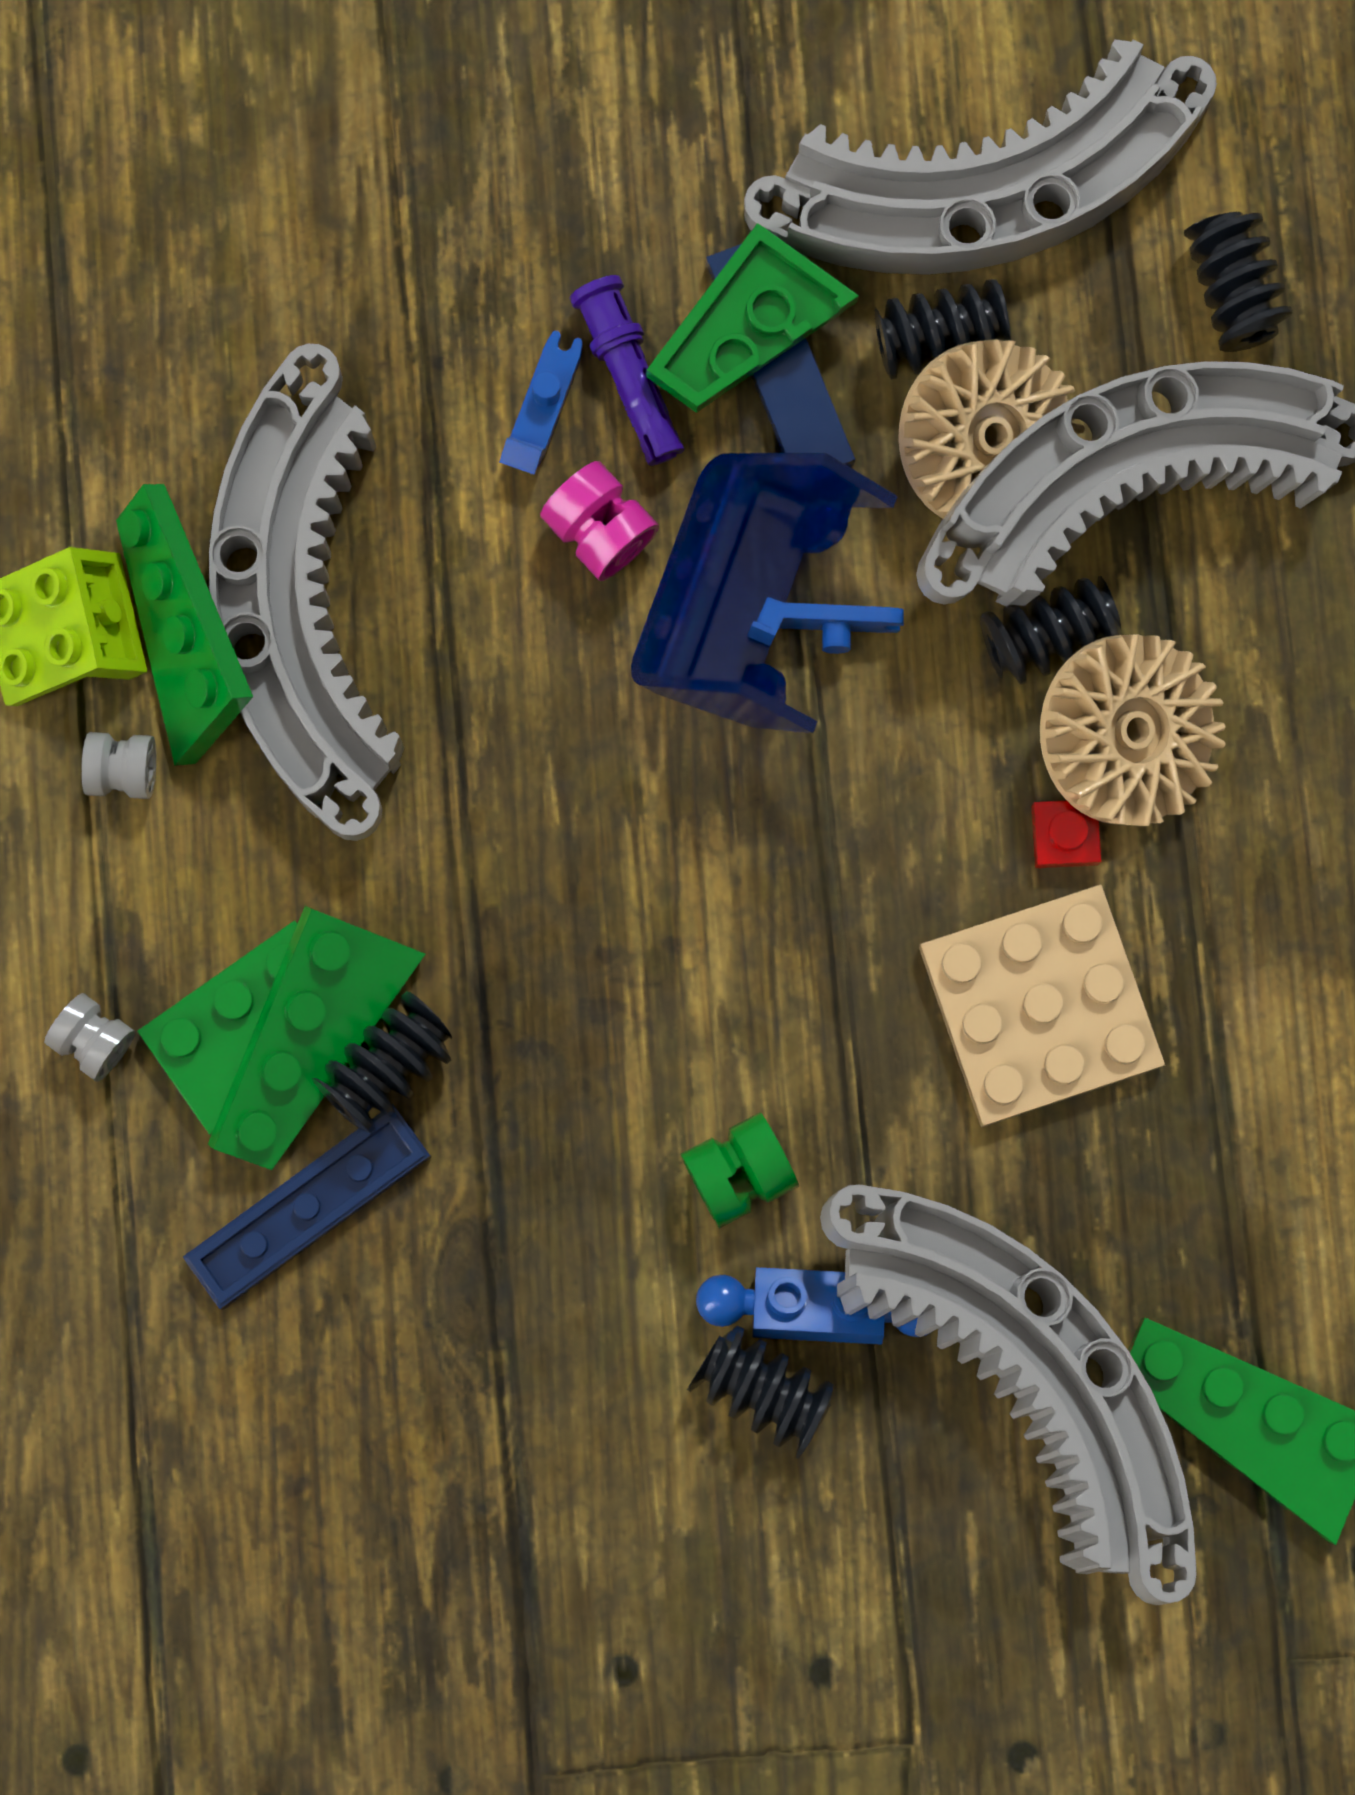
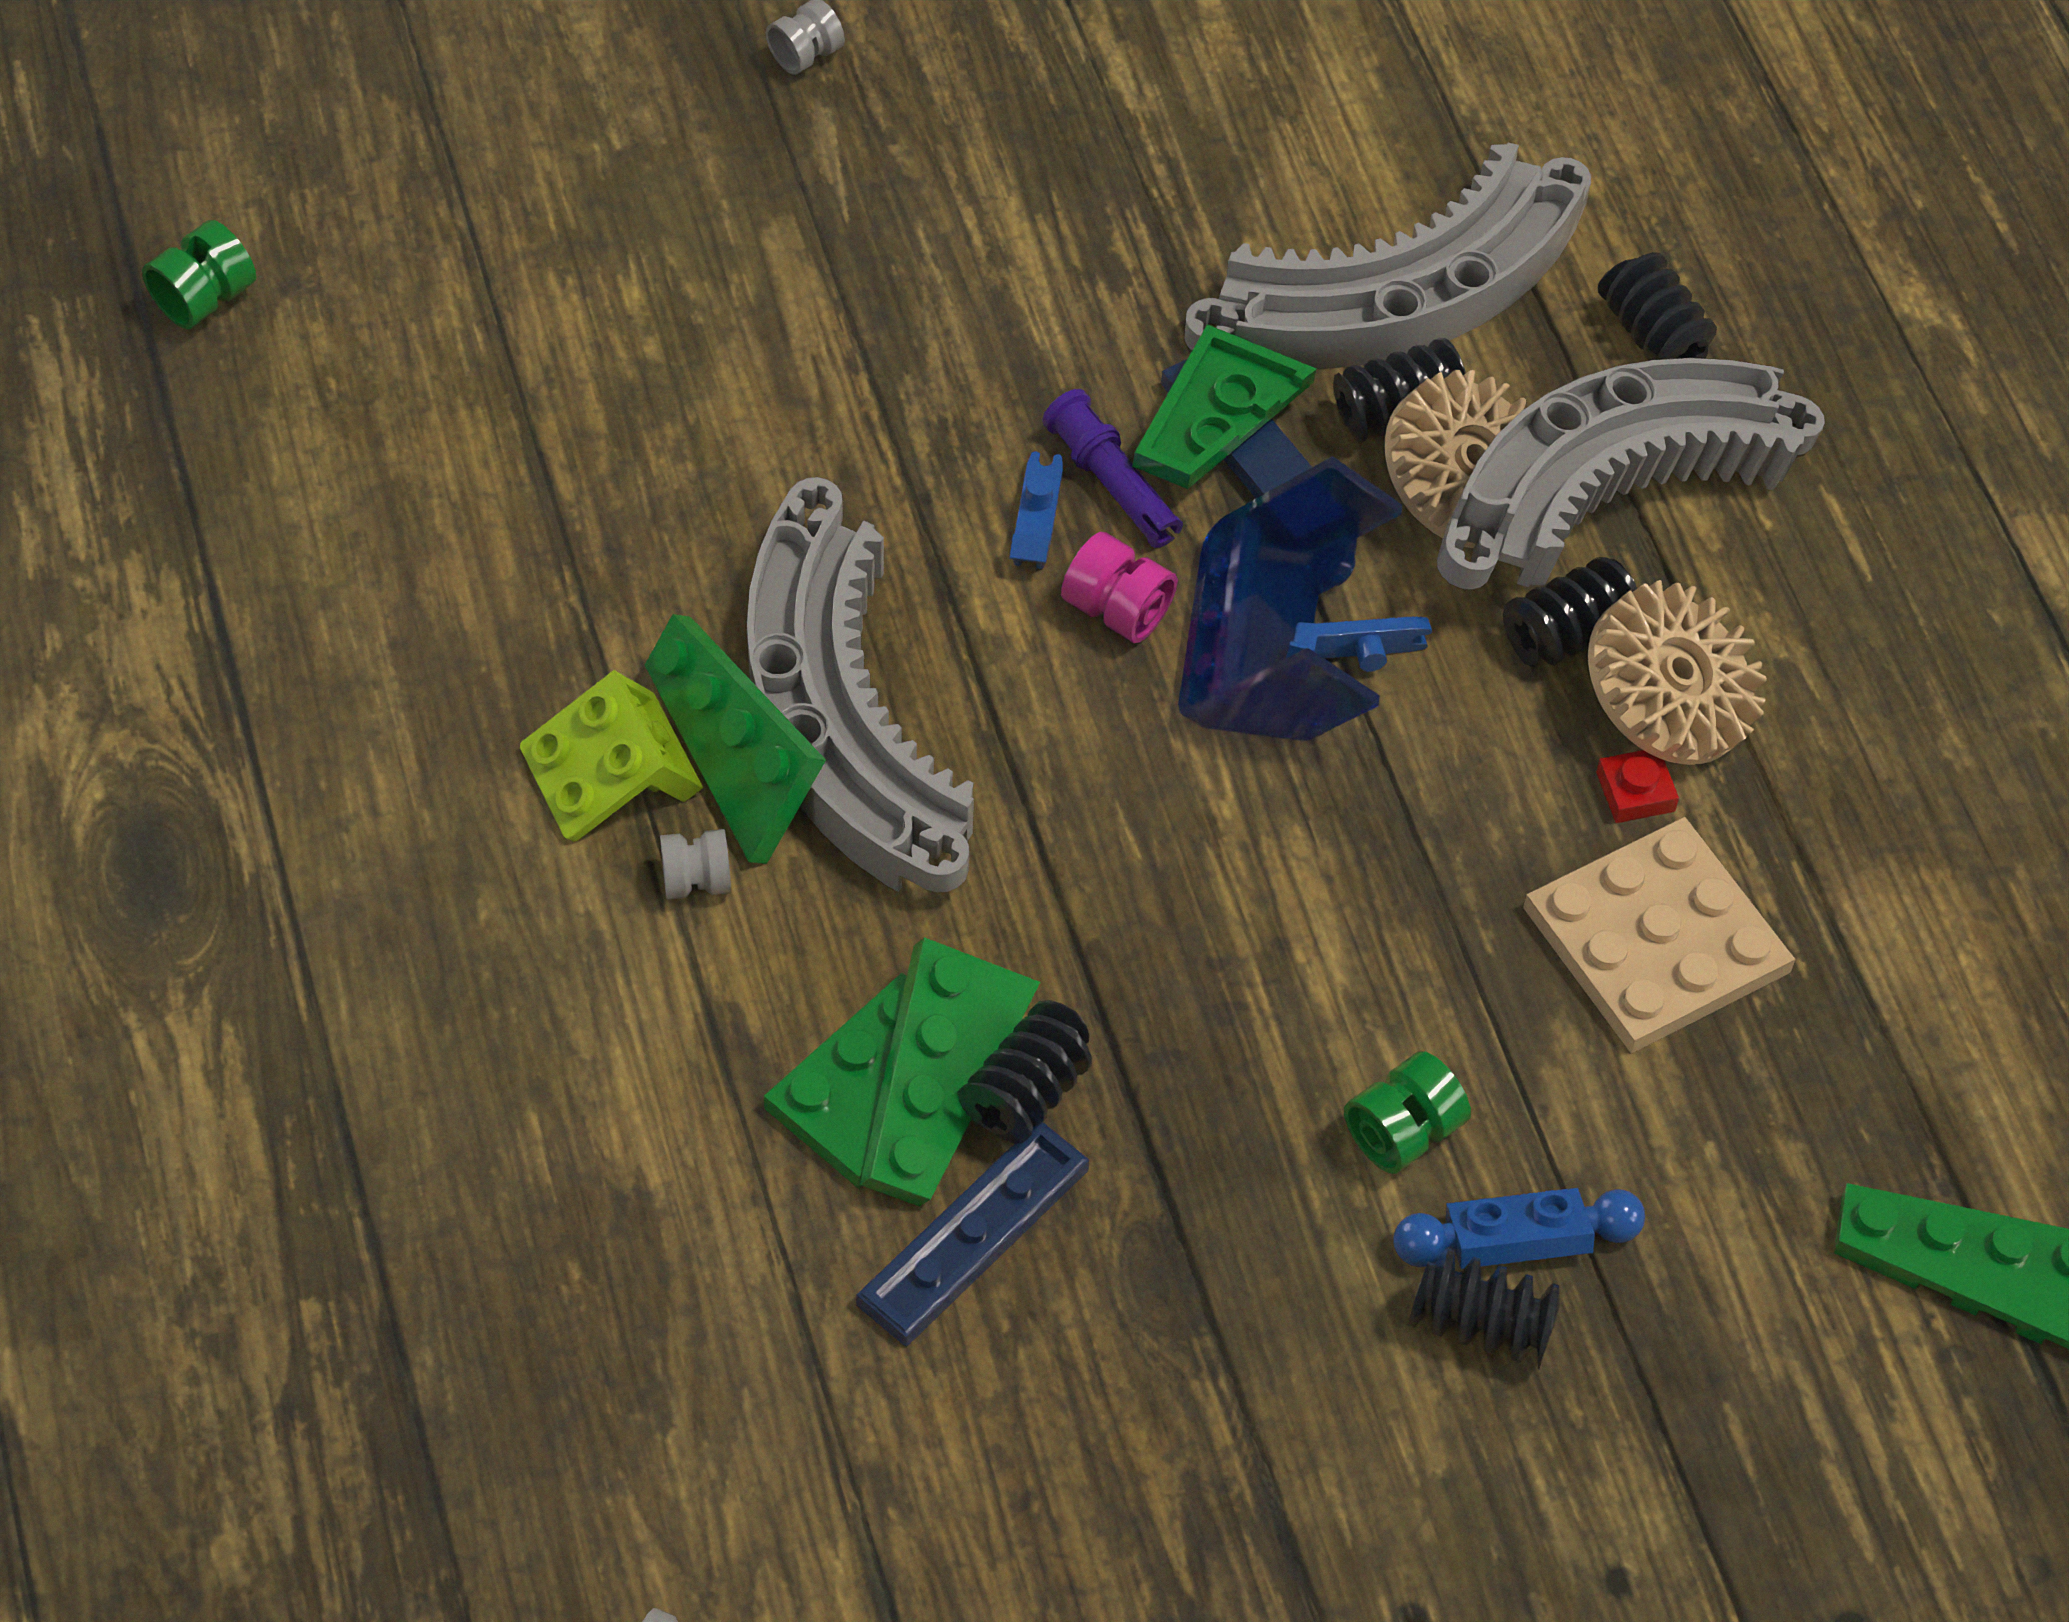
camera: 15 degrees left, 25 degrees down
light grey wheel [44,993,135,1082] -> none
light grey gear [820,1185,1196,1605] -> none

